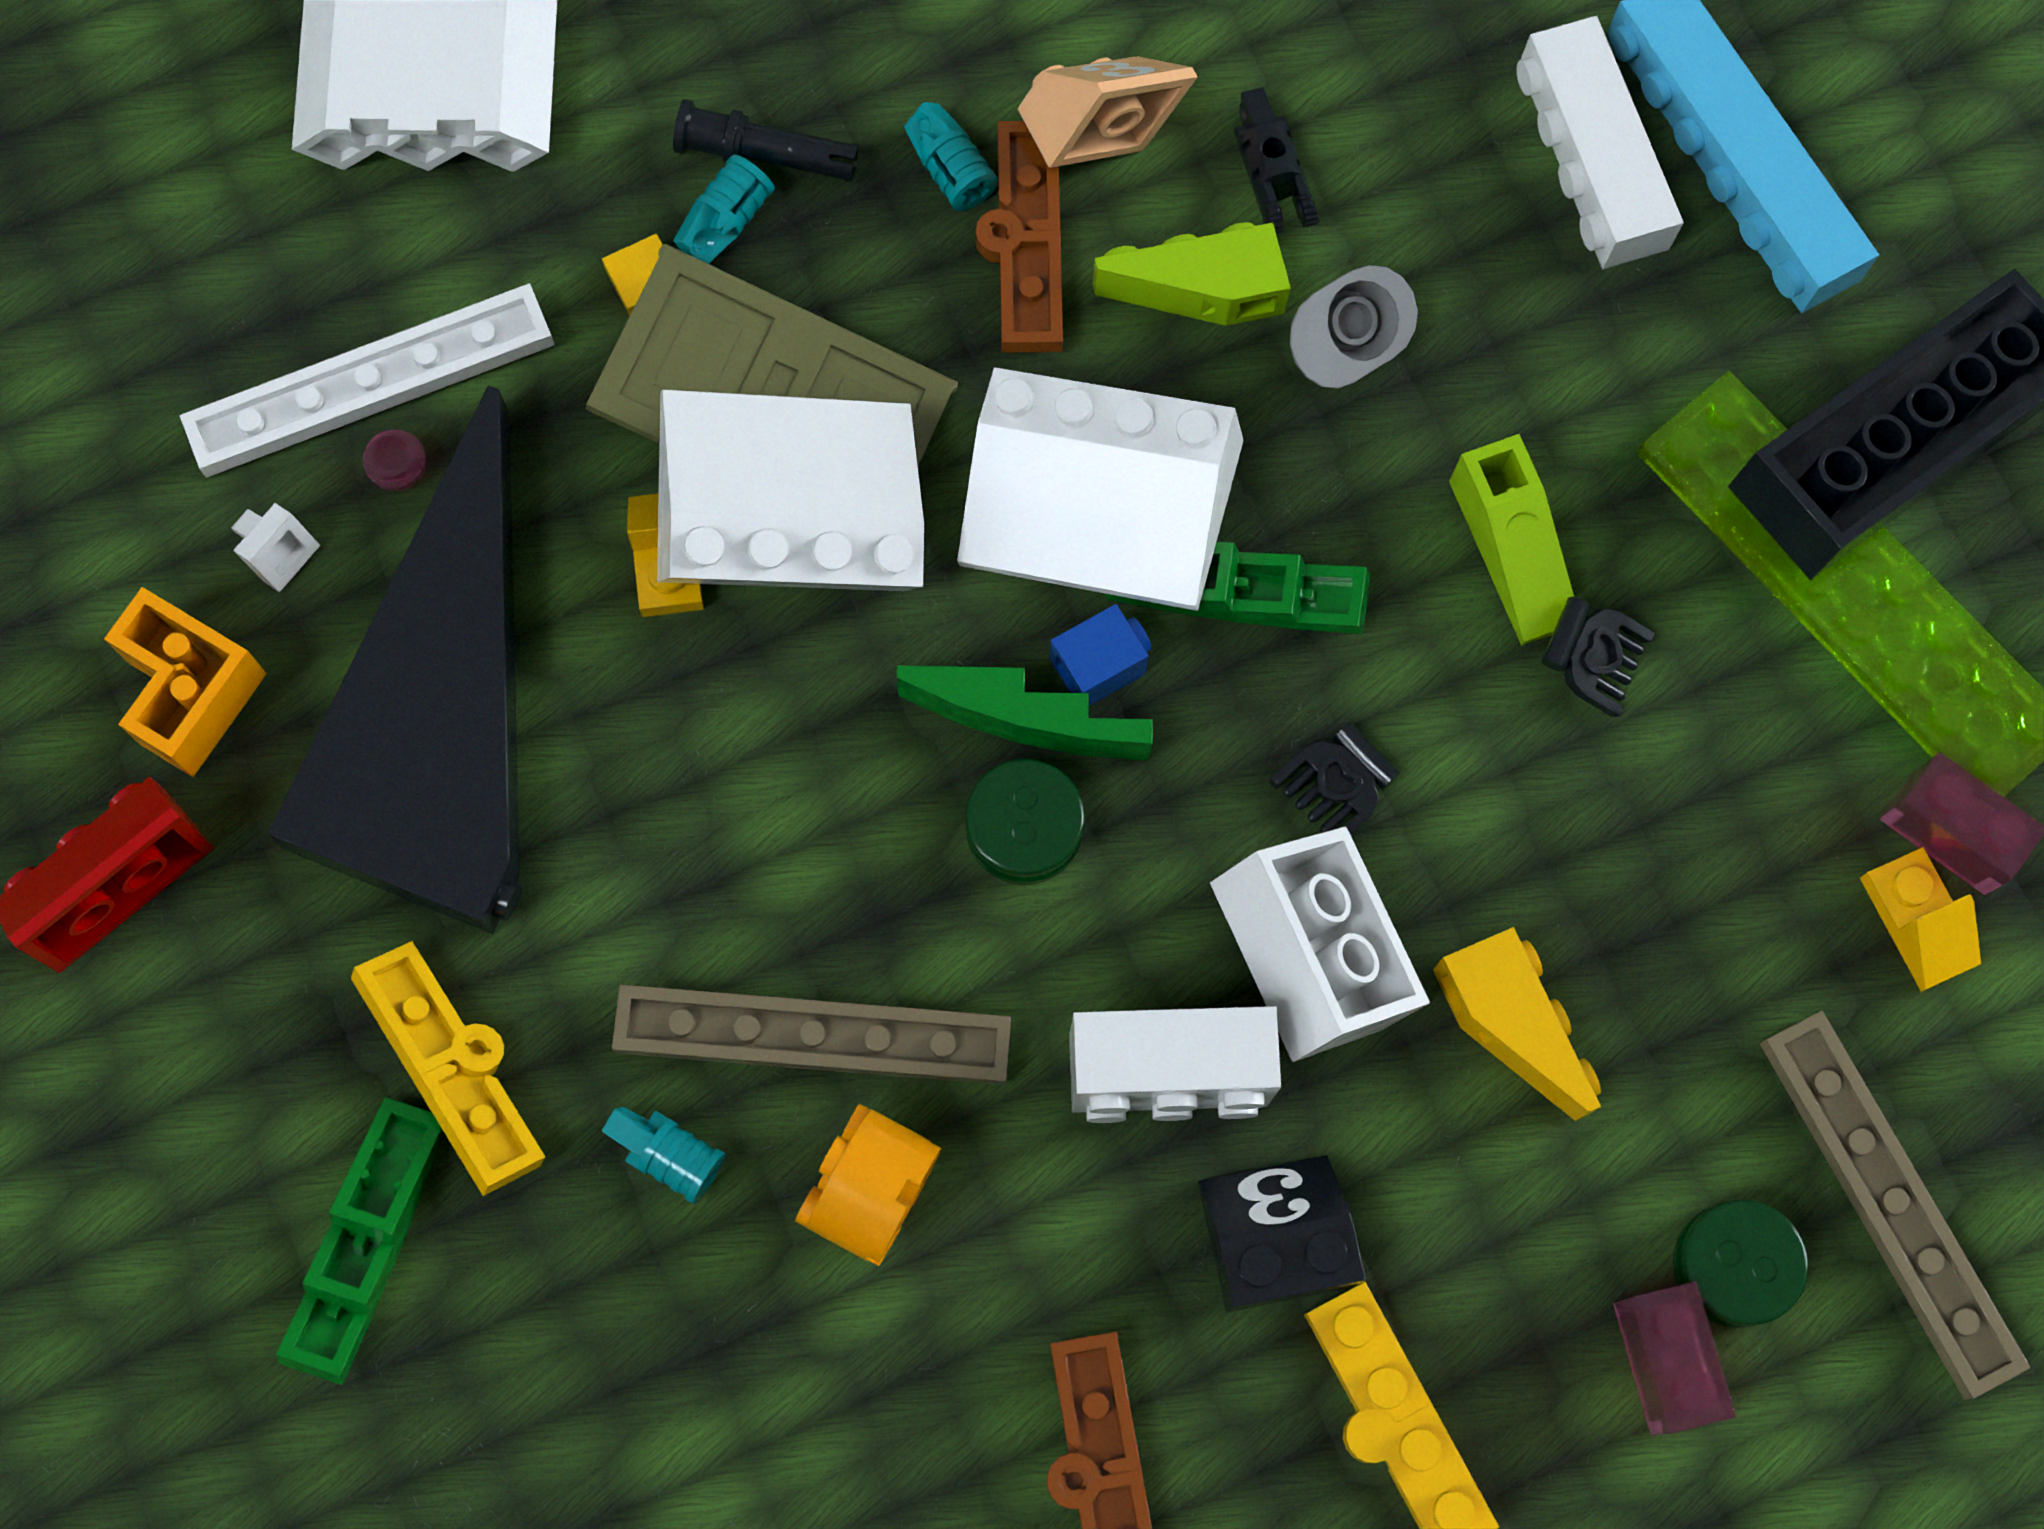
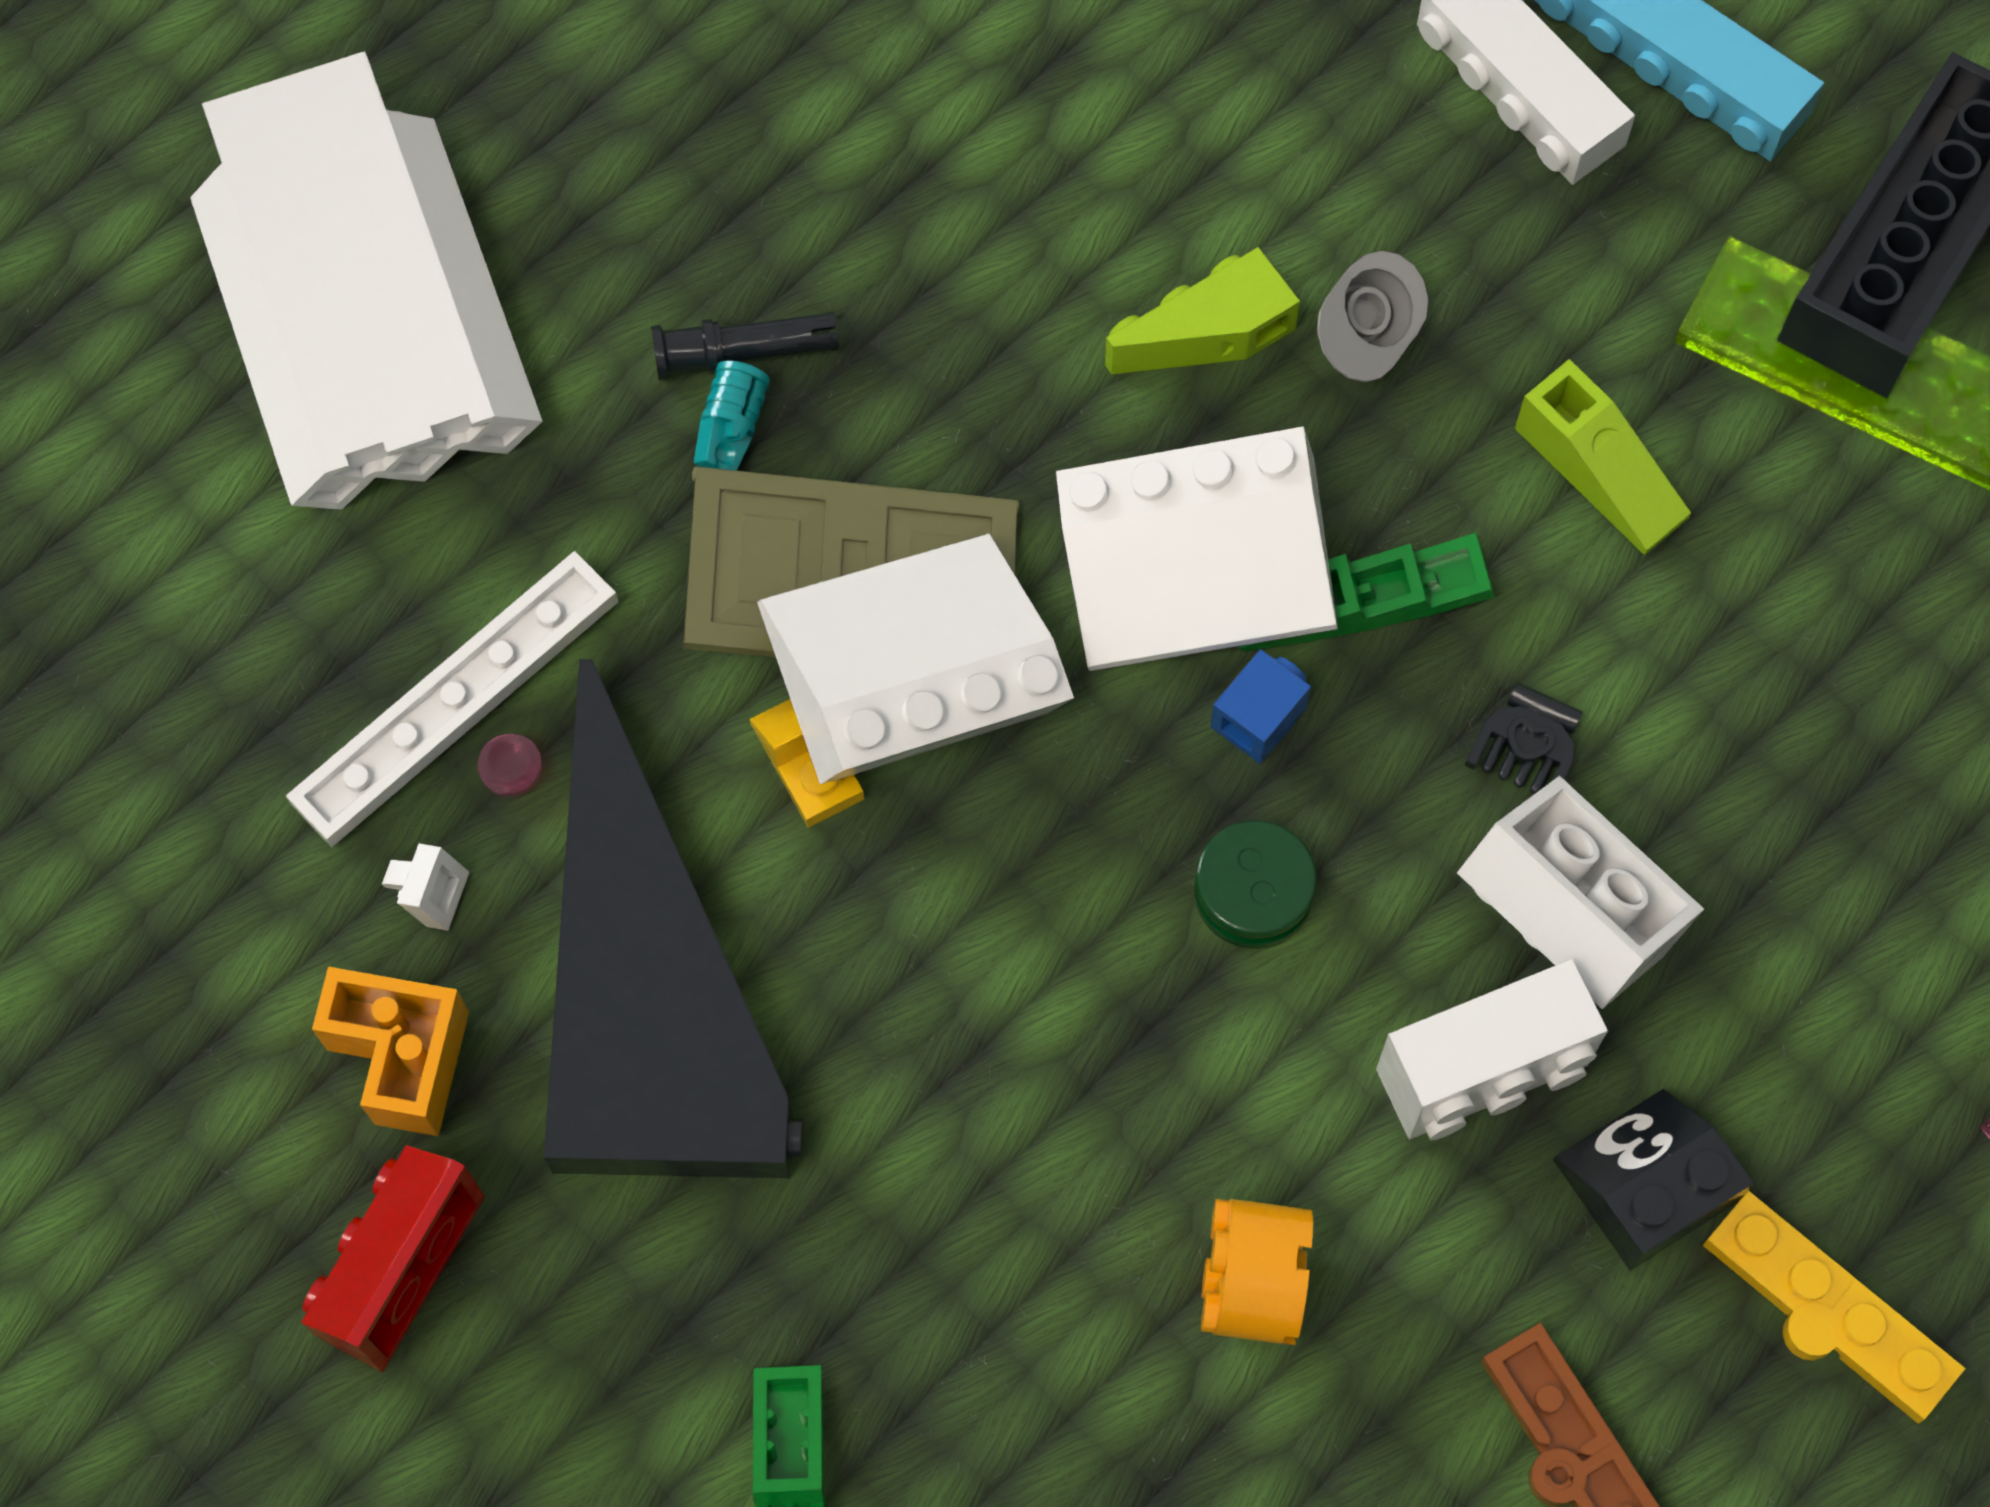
camera: 15 degrees left, 5 degrees down
yellow hinge [351,941,545,1196] -> none
yellow tile [602,234,662,316] -> none
teal hinge [602,1107,726,1205] -> none
dark tan plate [612,984,1011,1085] -> none
green slope [897,665,1153,761] -> none
teal hinge [904,102,998,211] -> none
dark orange hinge [975,121,1063,353] -> none
light nougat slope [1018,56,1198,168] -> none
black hinge [1234,87,1320,234] -> none
yellow slope [1433,927,1601,1121] -> none
black piece [1541,597,1655,717] -> none

